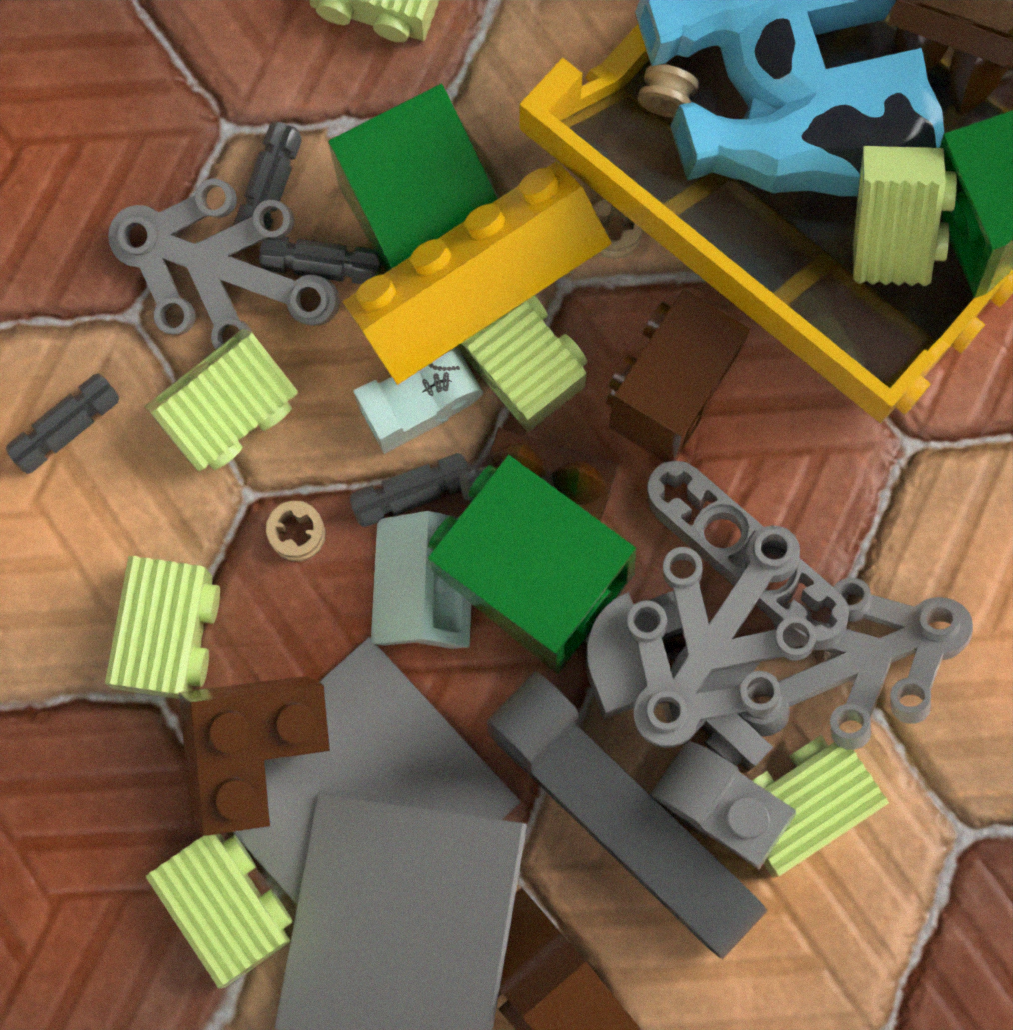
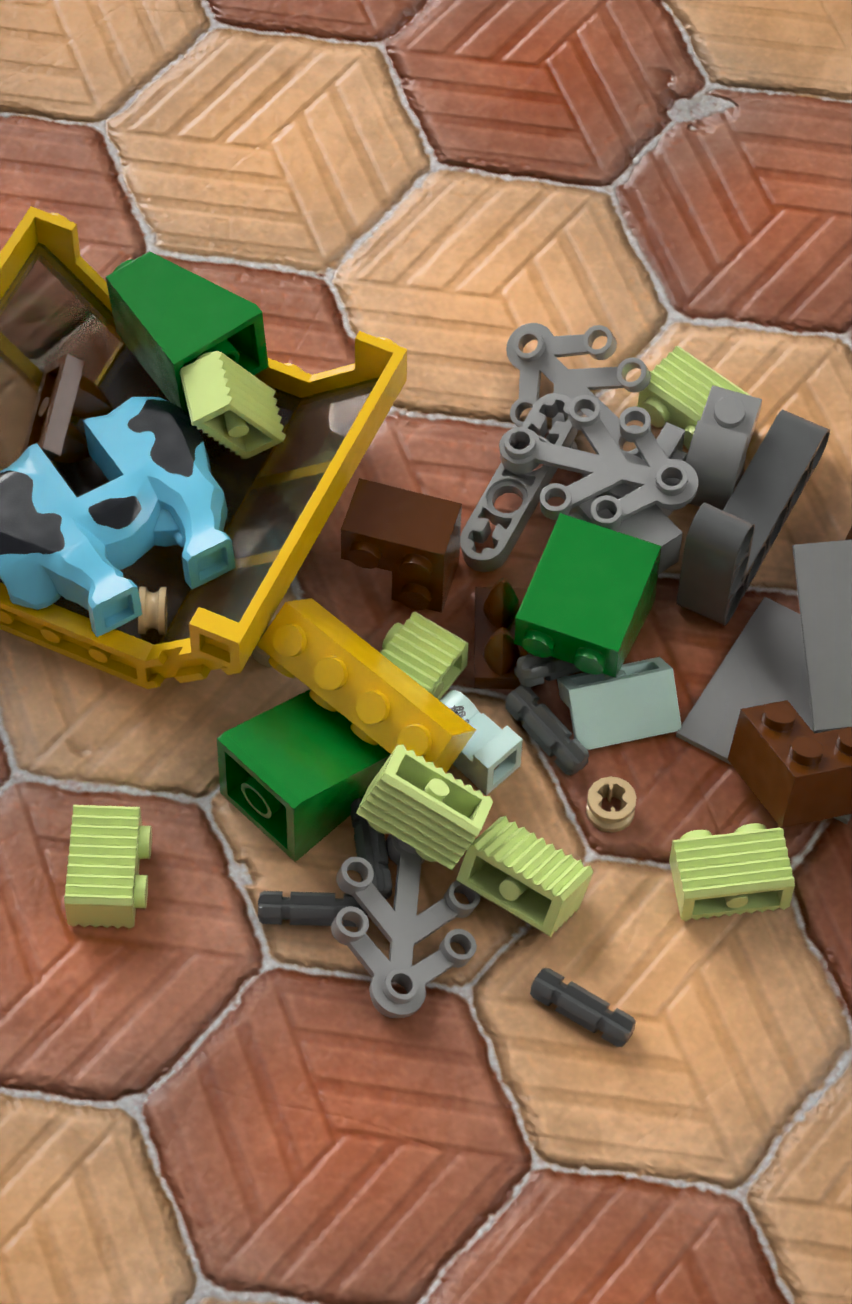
camera: 110 degrees left, 20 degrees down
none -> yellowish green brick [356,744,493,870]

